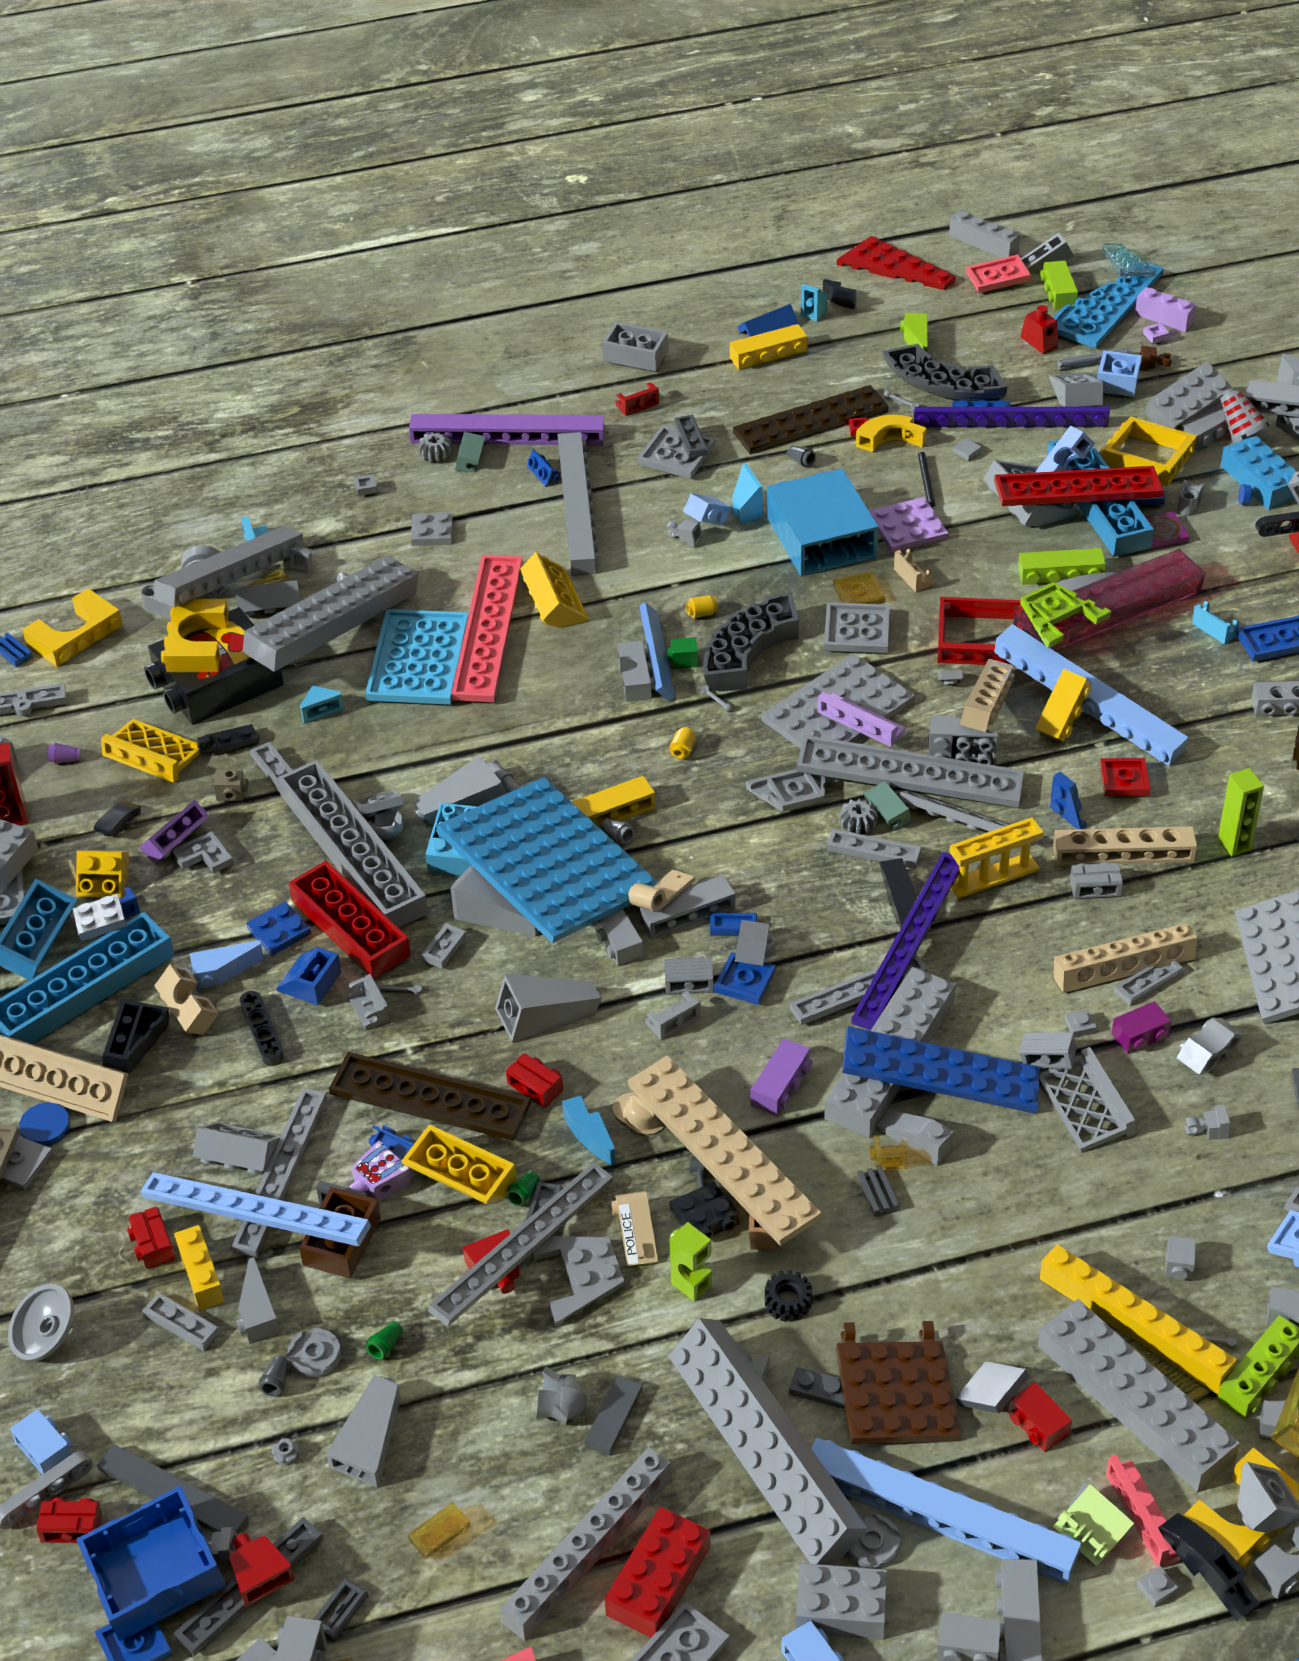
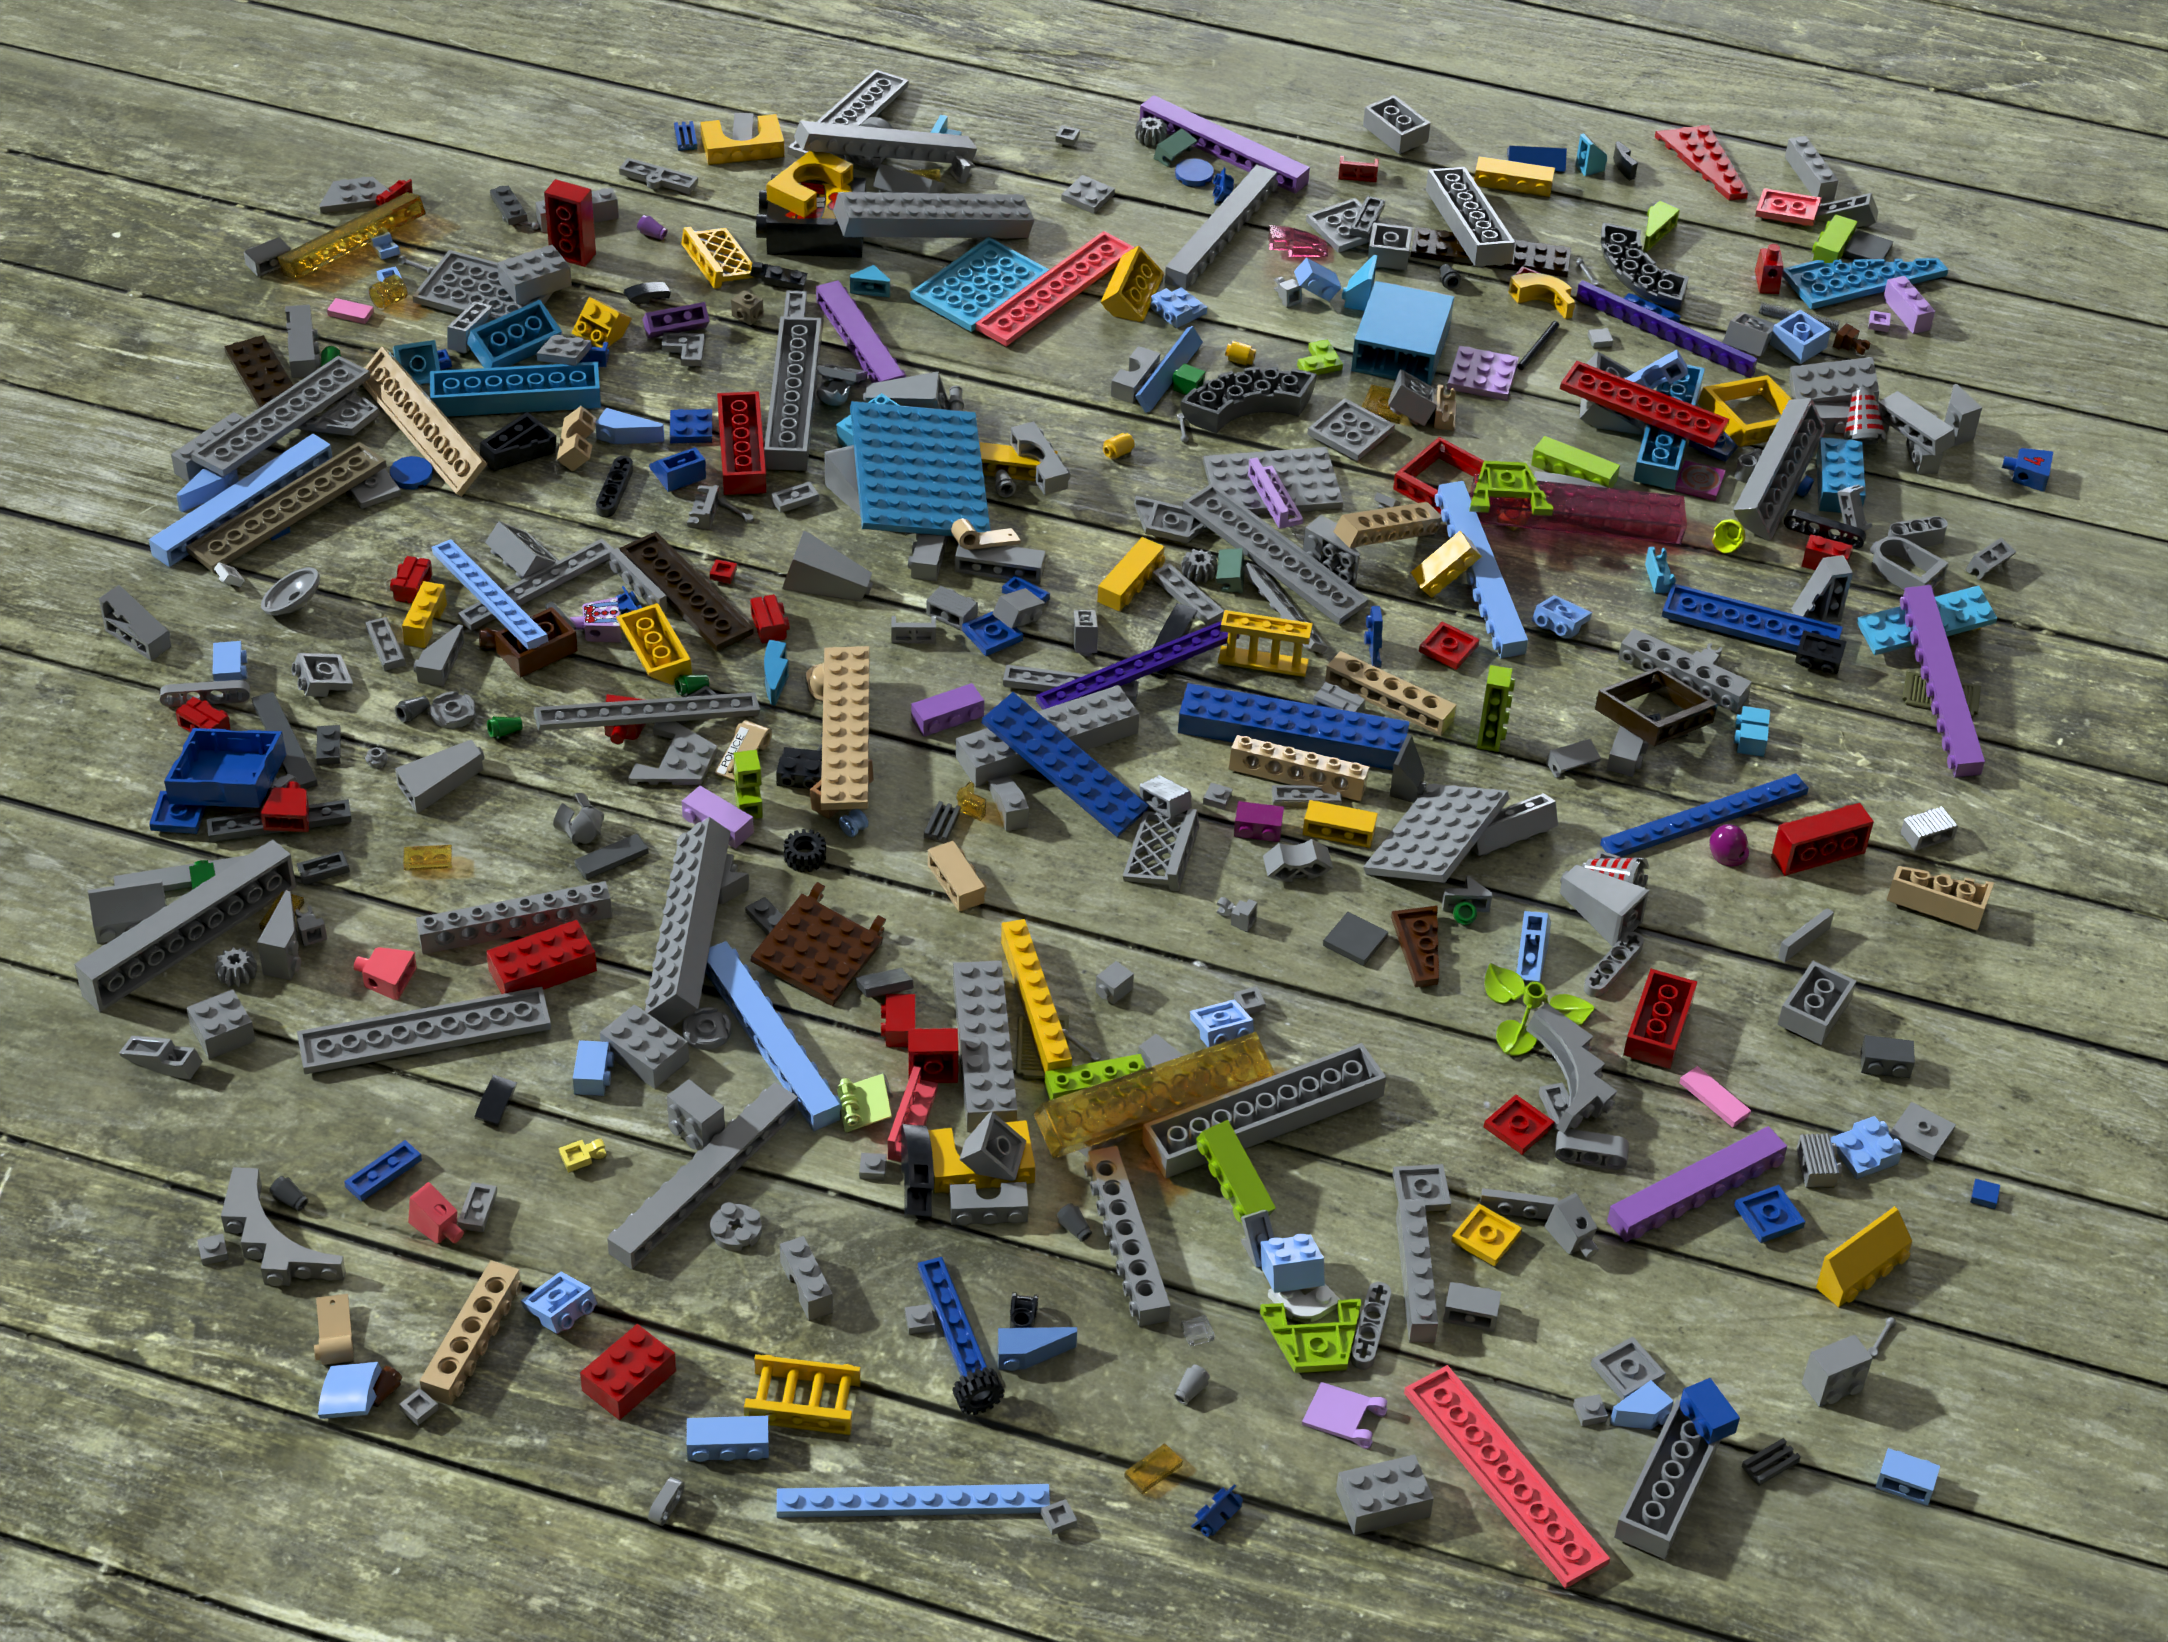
camera: 30 degrees right, 0 degrees up
clear light blue wing [1102,243,1157,278] -> none
none -> light grey plate [291,653,353,697]
none -> dark grey plate [316,725,341,765]
none -> reddish brown cone [479,628,498,650]
none -> light grey plate [609,548,667,613]
none -> lavender brick [682,786,754,849]
none -> red plate [709,559,737,584]
none -> light grey tile [732,113,754,141]
none -> light grey plate [787,69,909,159]
none -> medium lavender brick [816,280,906,383]
none -> light blue wheel [839,809,868,837]
none -> red brick [908,1028,959,1083]
none -> tan brick [928,841,987,912]
none -> light grey arch [1010,421,1070,495]
none -> light grey slope [1073,610,1098,656]
none -> yellow brick [1097,537,1165,612]
none -> light blue plate [1150,287,1207,329]
none -> tile [1175,158,1214,187]
none -> blue brick [1178,683,1410,770]
none -> clear pink slope [1268,225,1328,257]
none -> lime plate [1297,339,1343,375]
none -> yellow brick [1303,800,1378,848]
none -> light grey brick [1368,223,1413,270]
none -> light grey slope [1388,369,1437,426]
none -> dark grey slope [1390,734,1427,803]
none -> light grey brick [1426,167,1515,267]
none -> light blue plate [1532,595,1592,638]
none -> neon yellow hair [1712,519,1745,553]
none -> light grey slope [1733,398,1826,541]
none -> dark grey tile [1843,229,1893,260]

